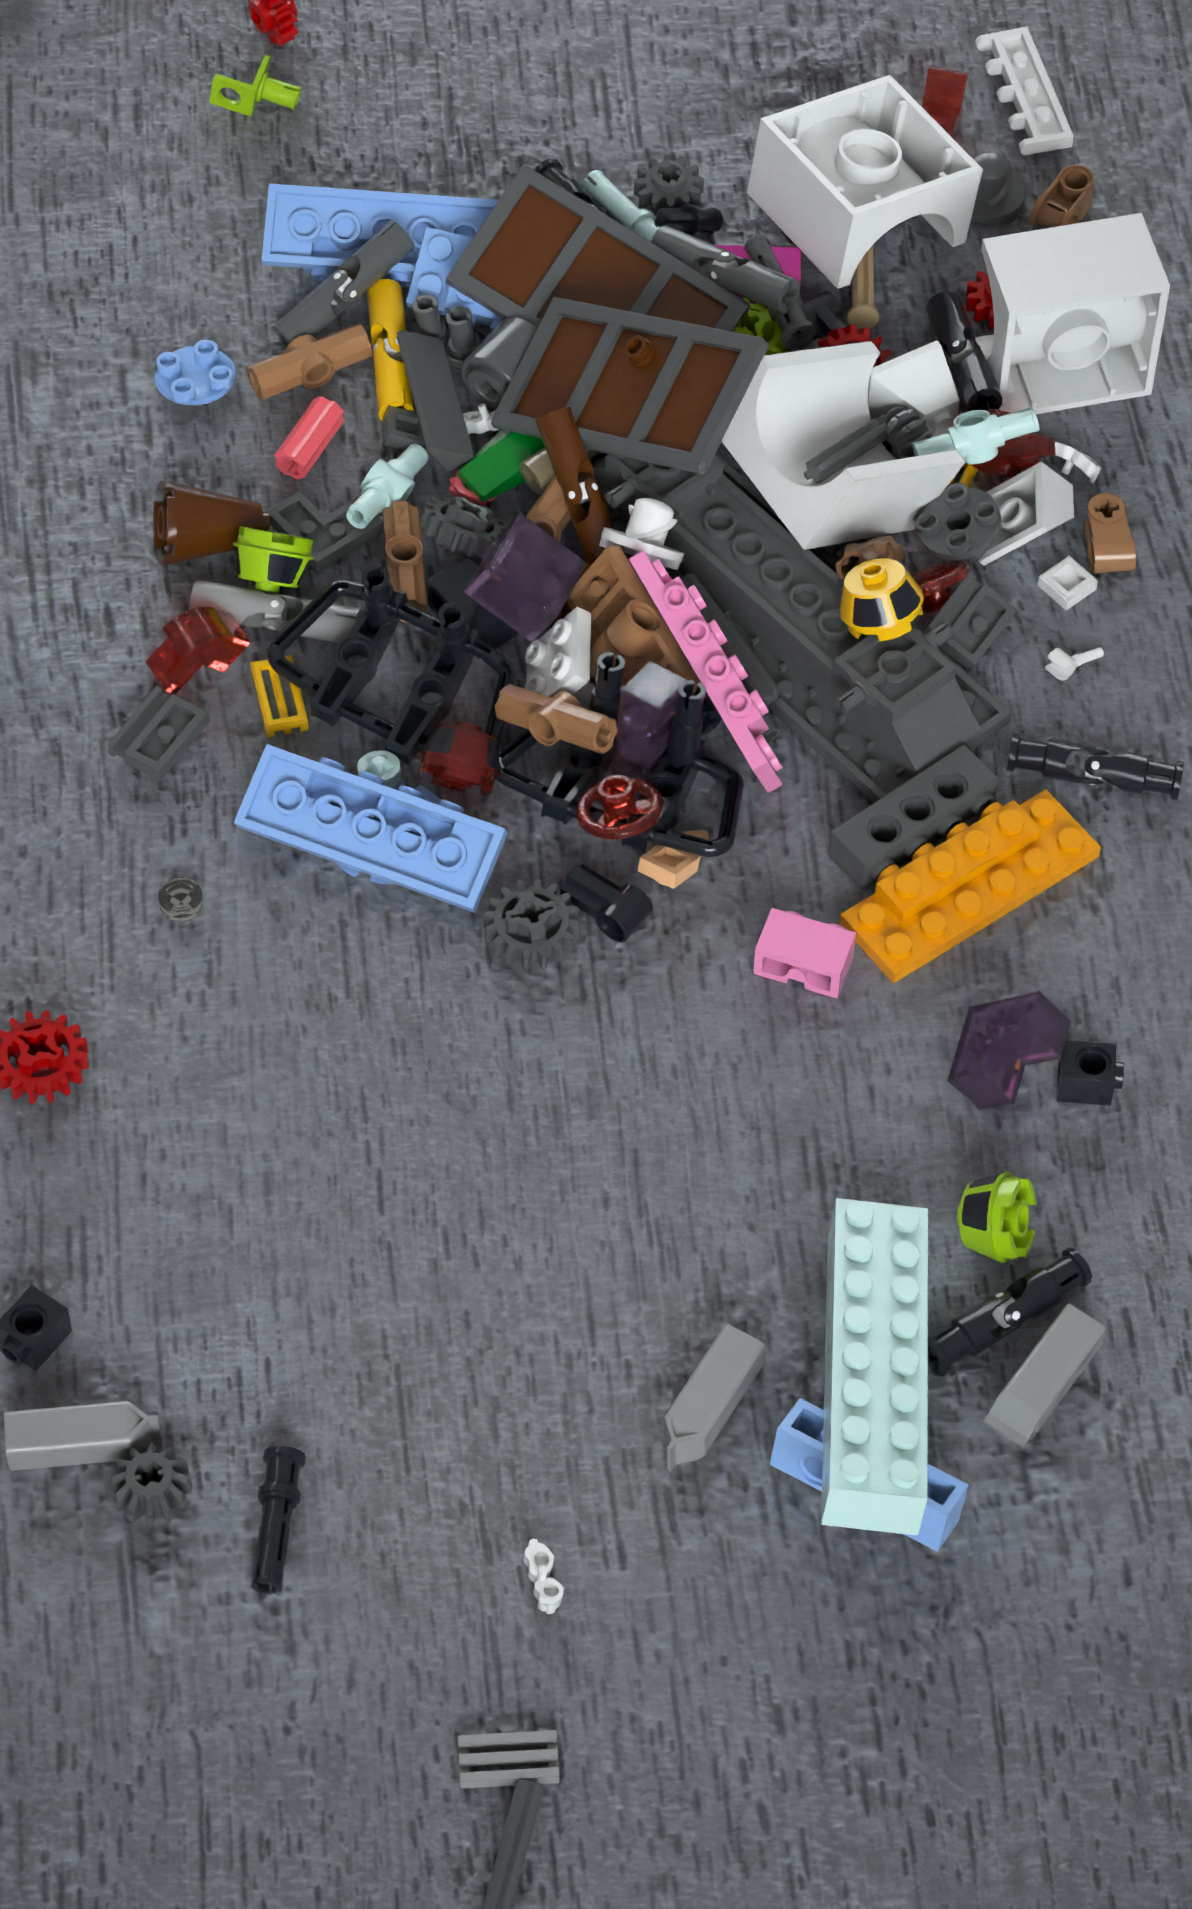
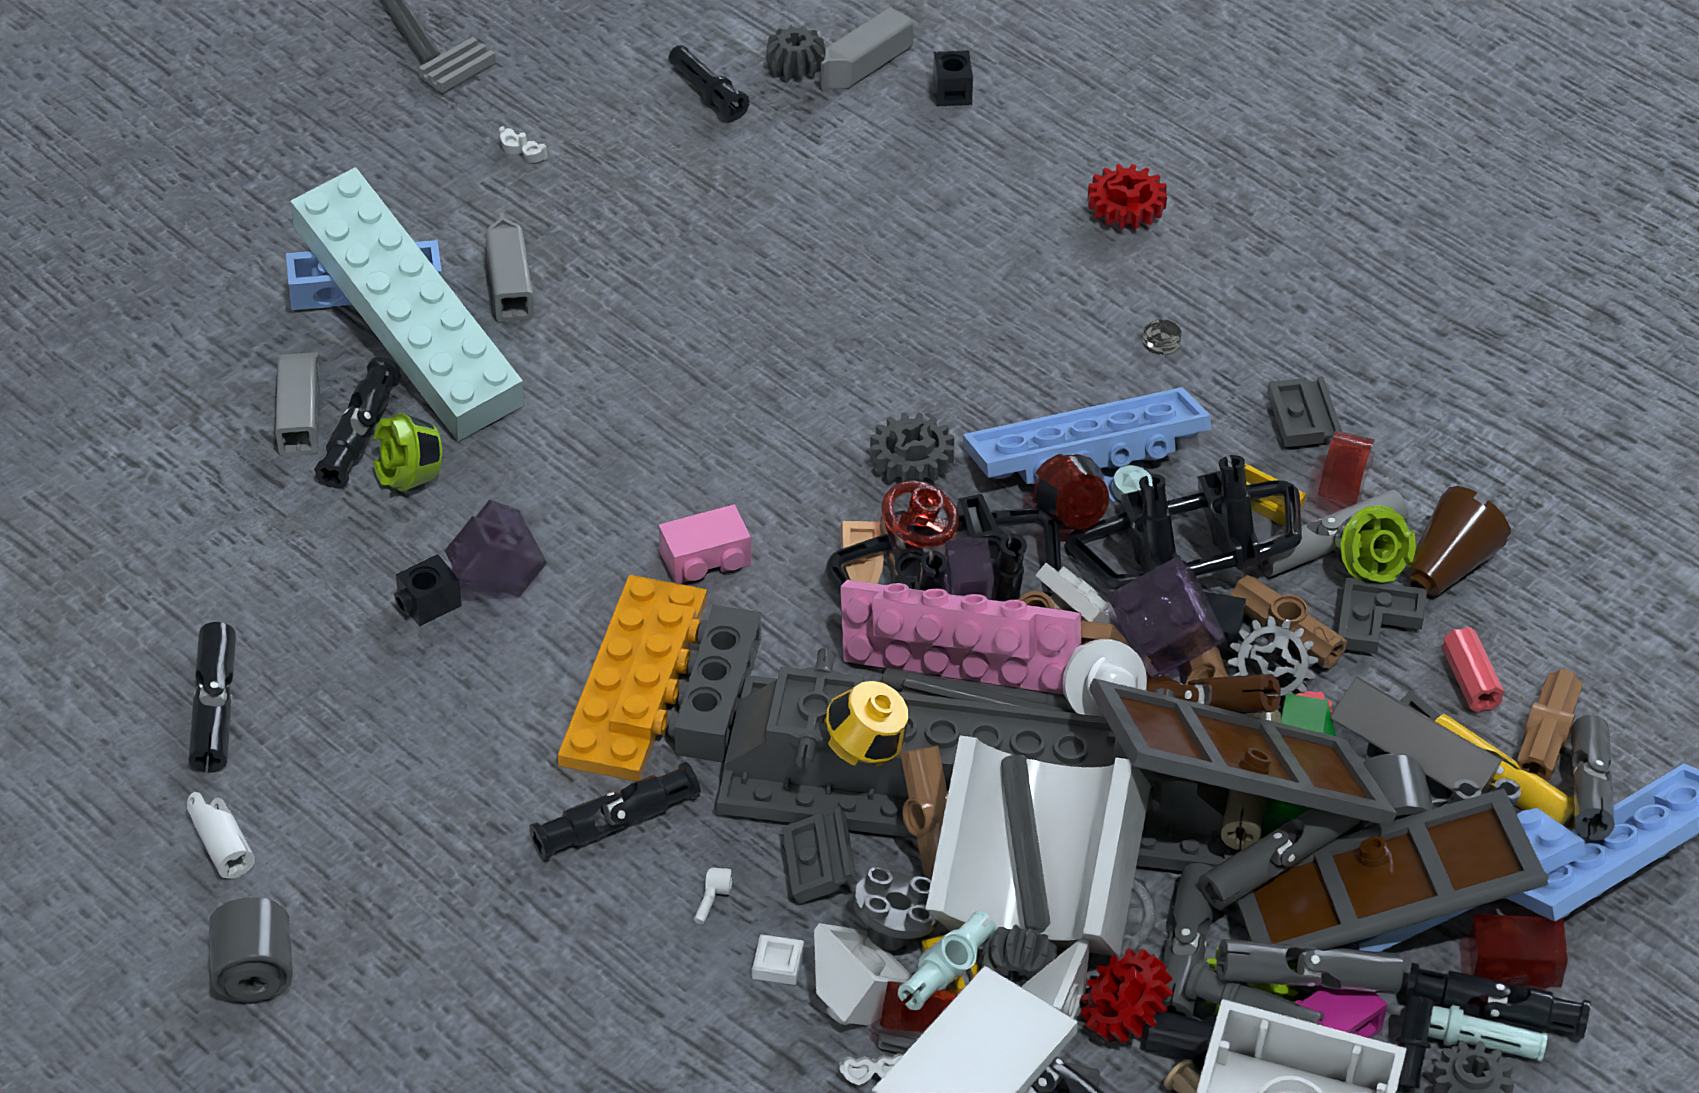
camera: 140 degrees right, 10 degrees down
light blue dish [155,340,236,405] -> none
light aqua pin [346,443,428,529] -> none
medium nougat piece [495,684,618,754] -> none
black piece [560,864,653,943] -> none
clear red piece [911,561,970,613] -> none
medium nougat piece [1084,493,1136,574] -> none

